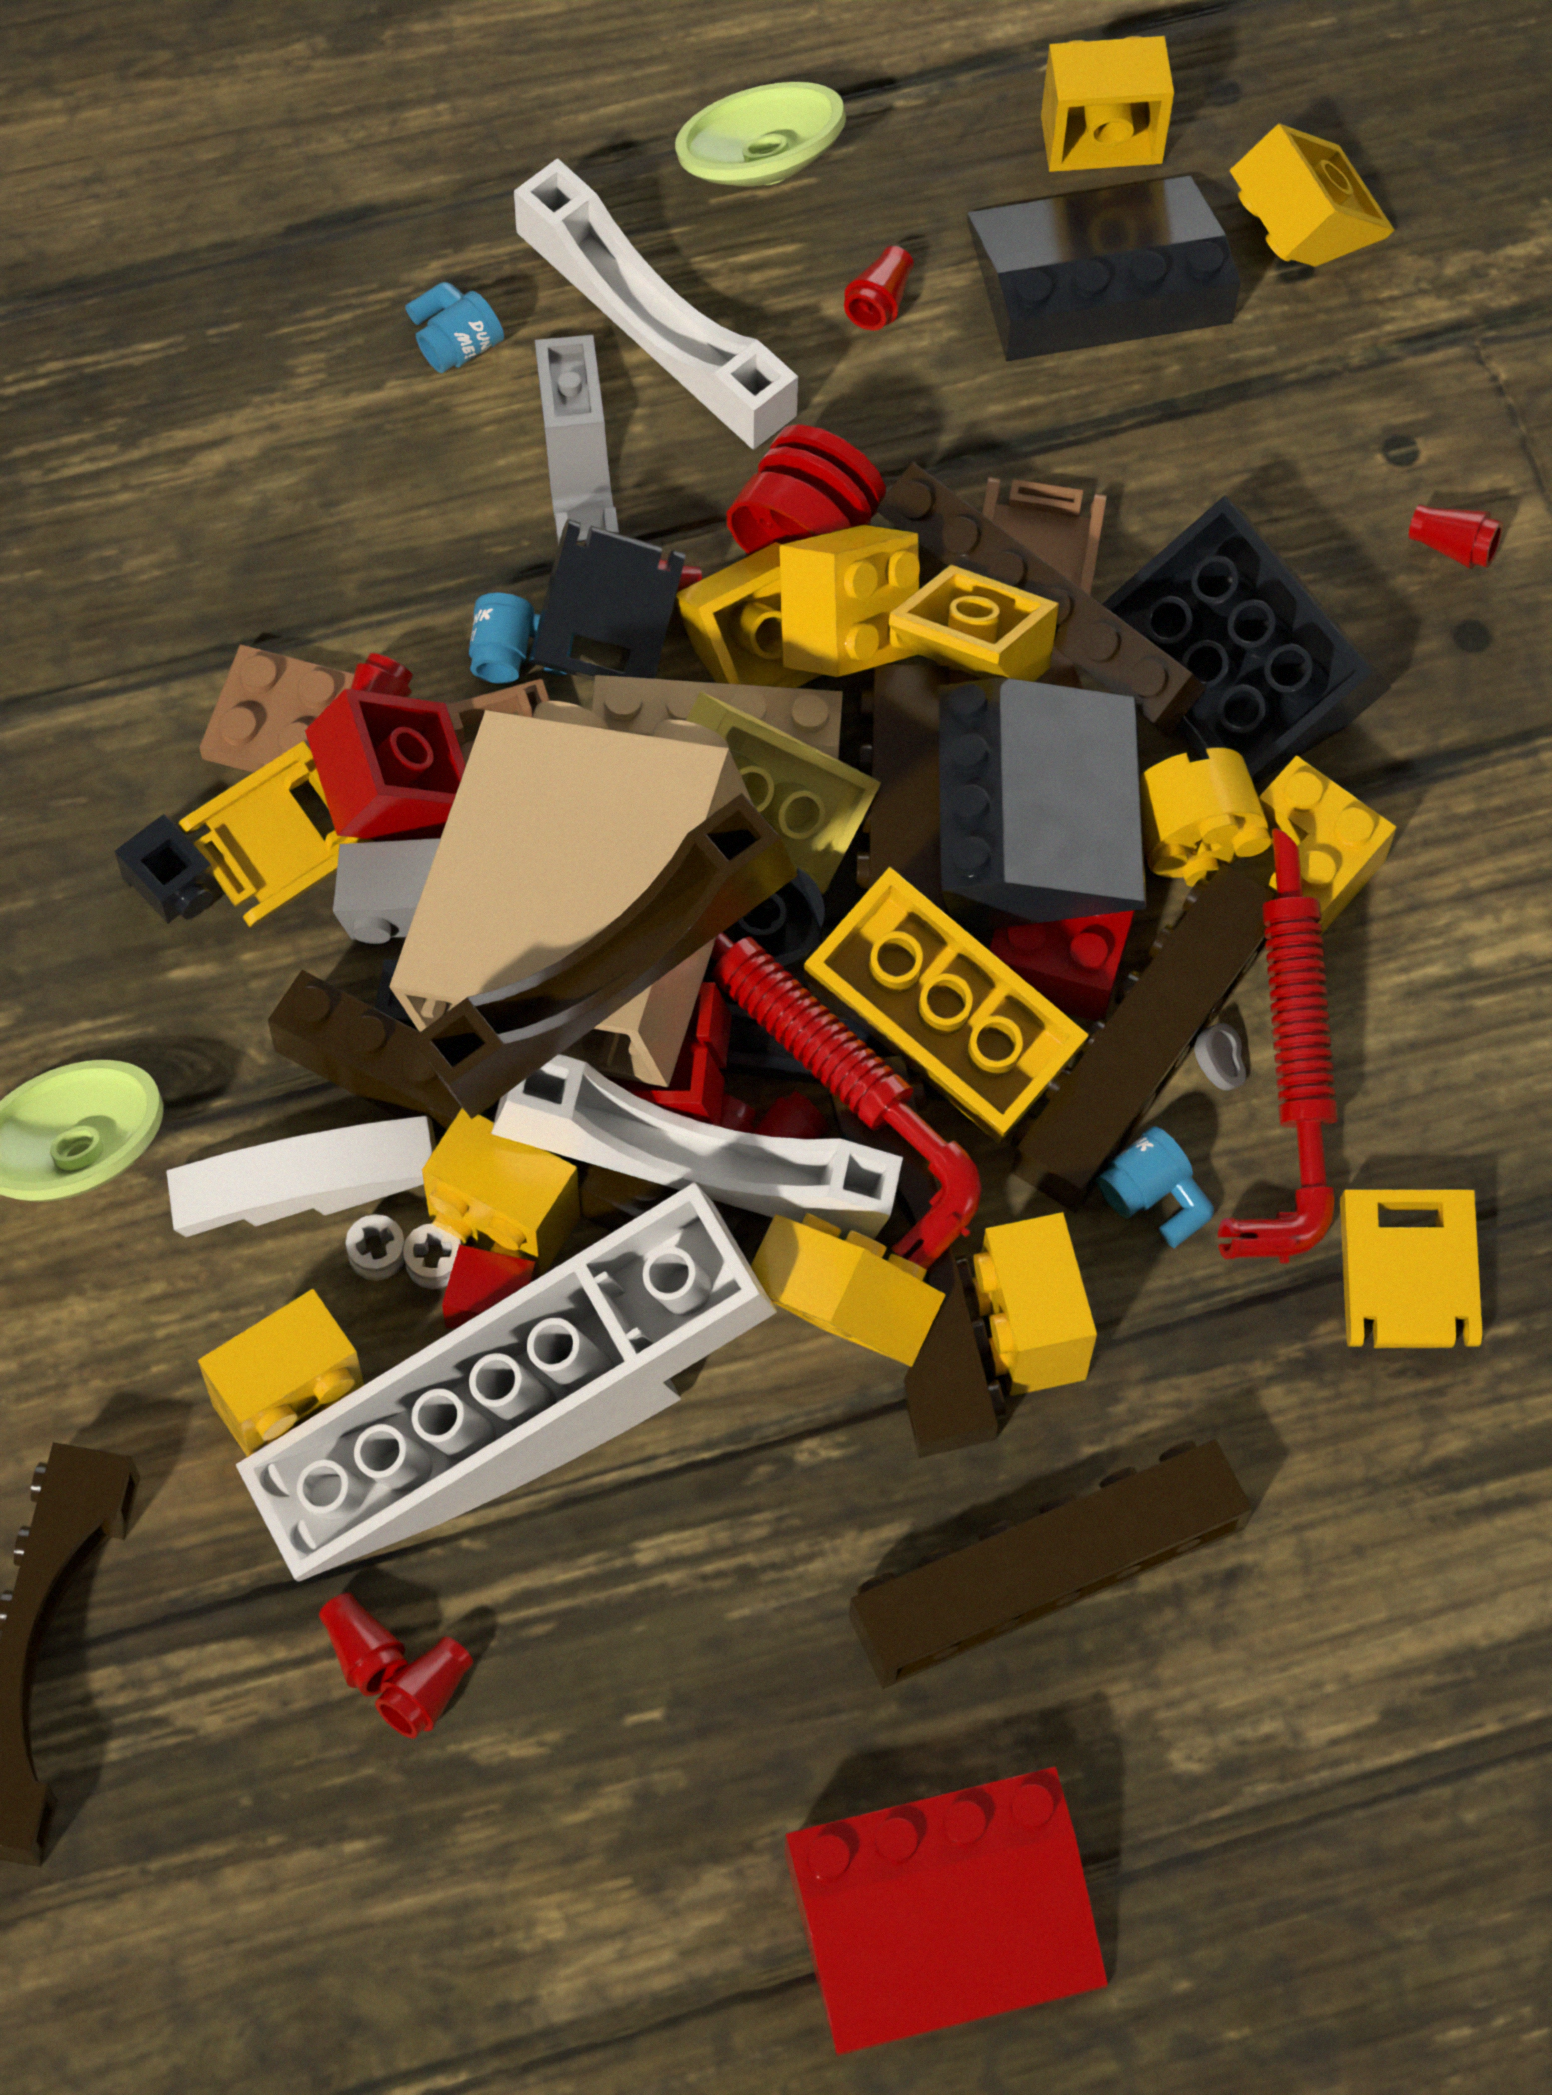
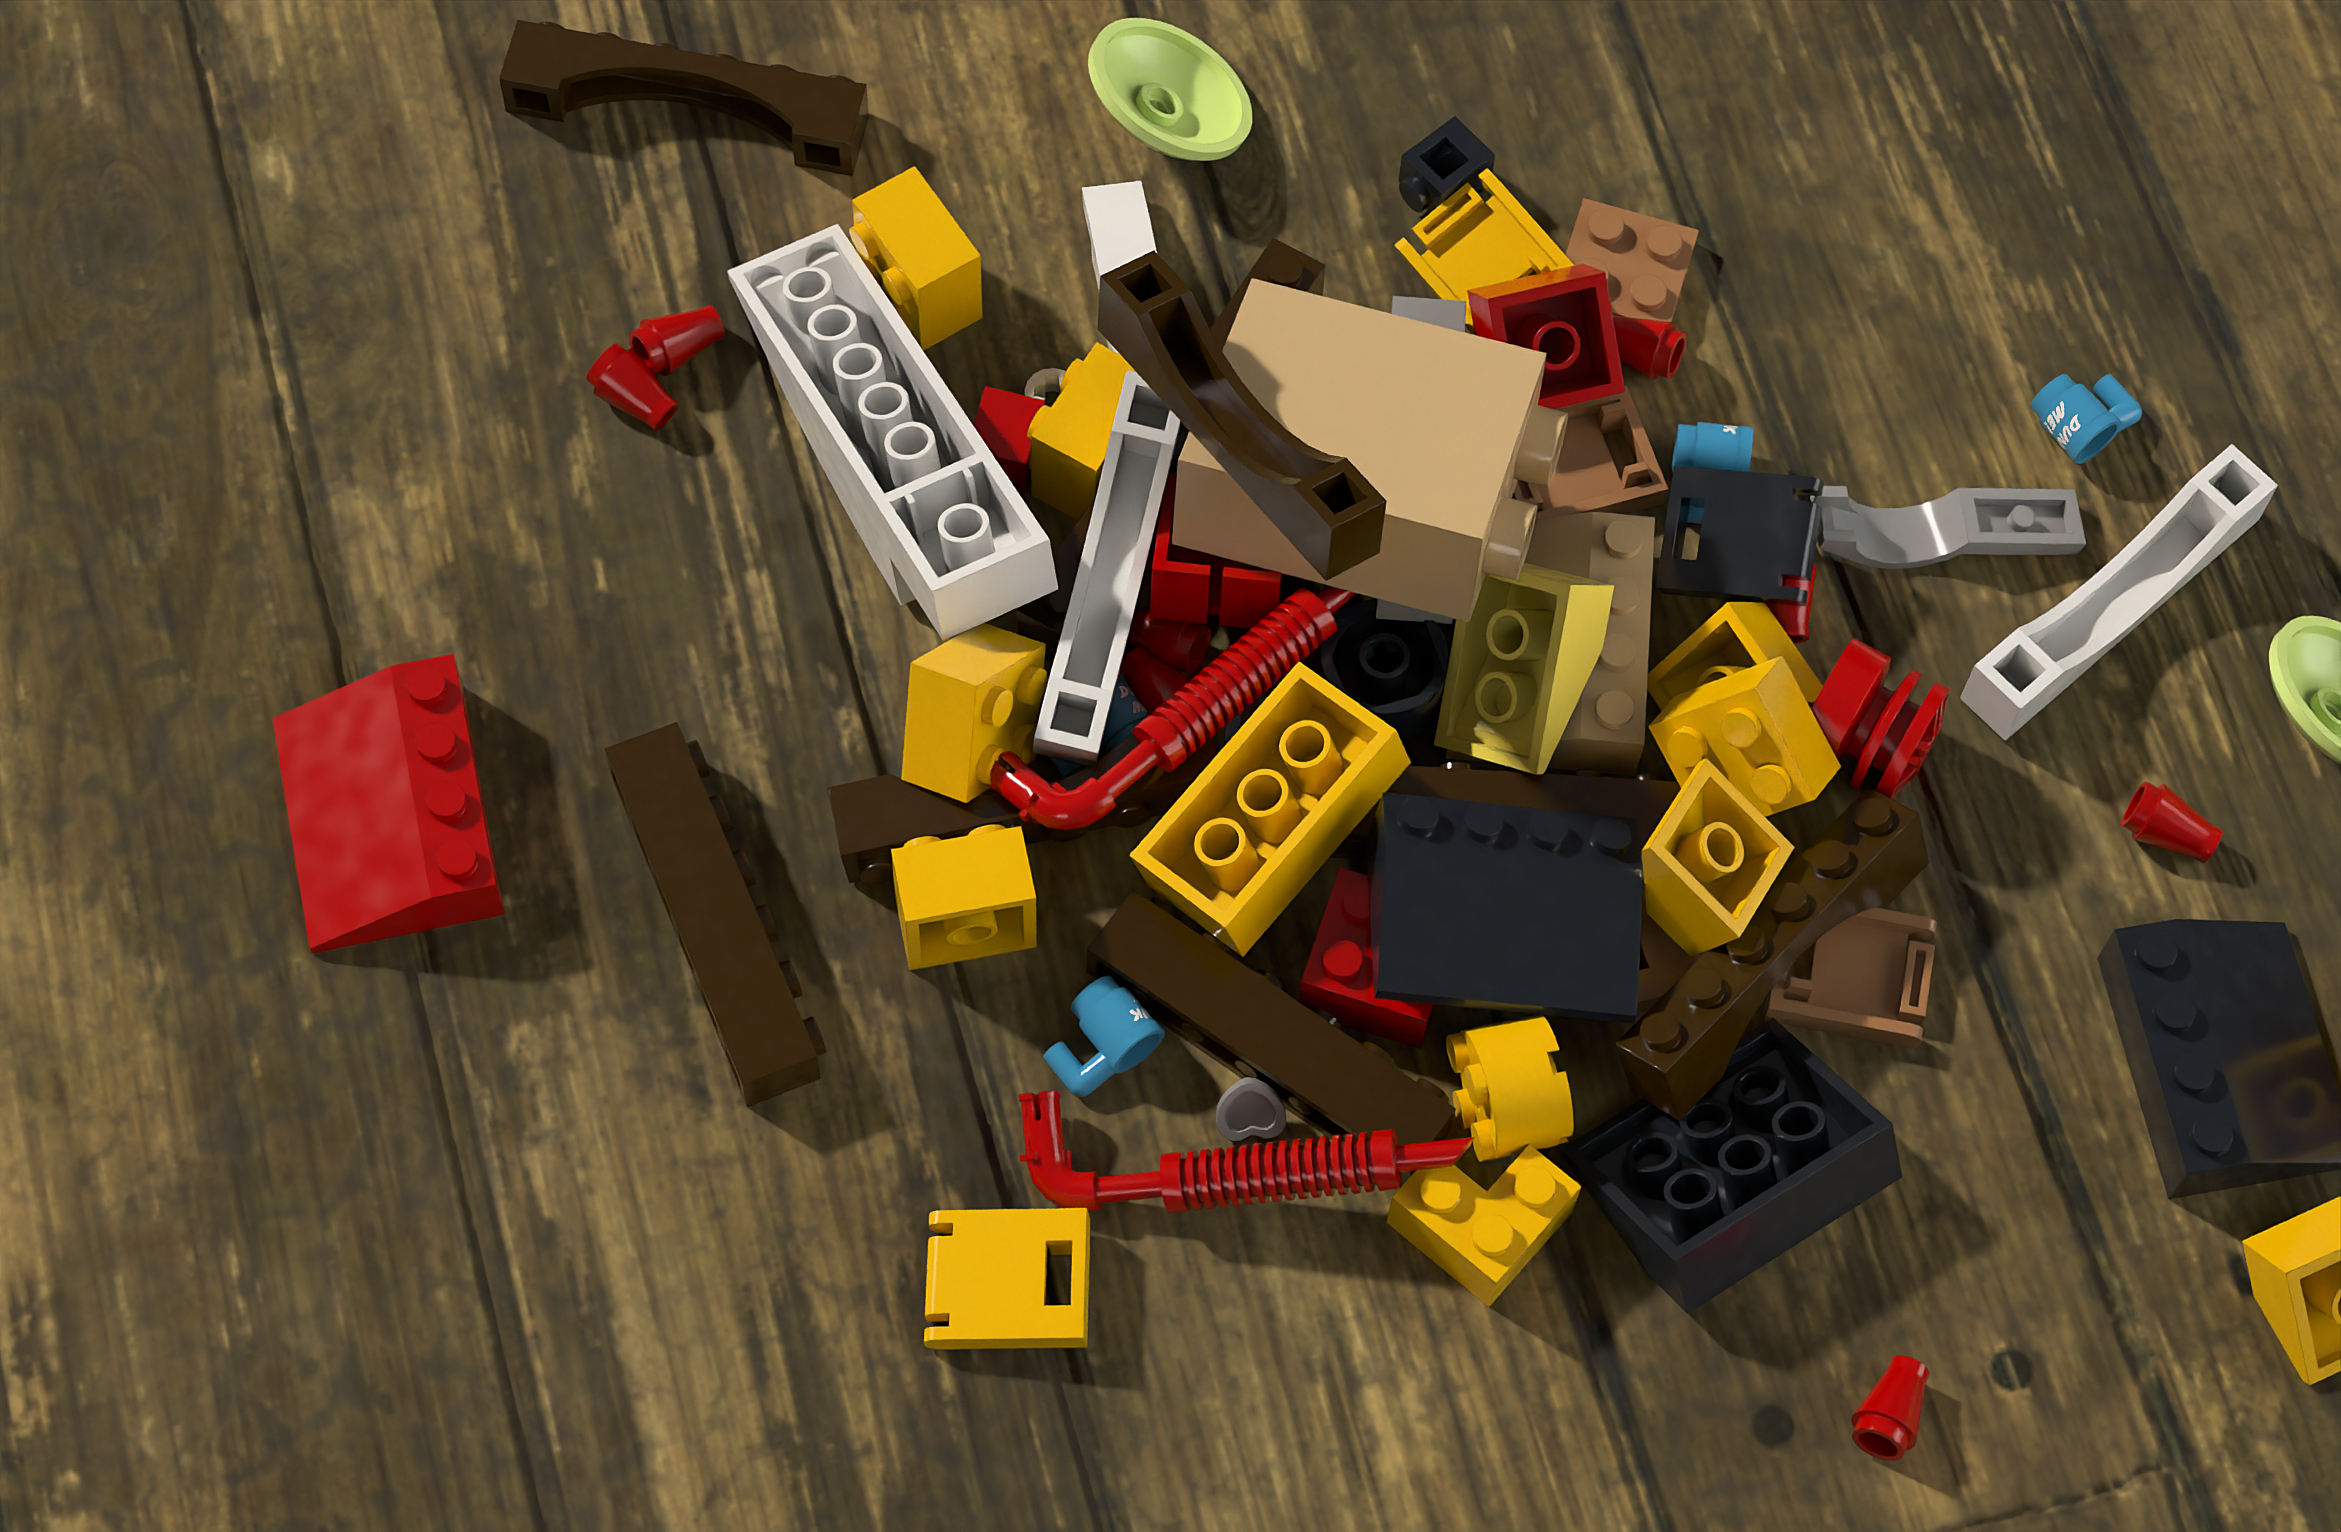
camera: 90 degrees right, 0 degrees up
white bush [345,1214,405,1281] -> none

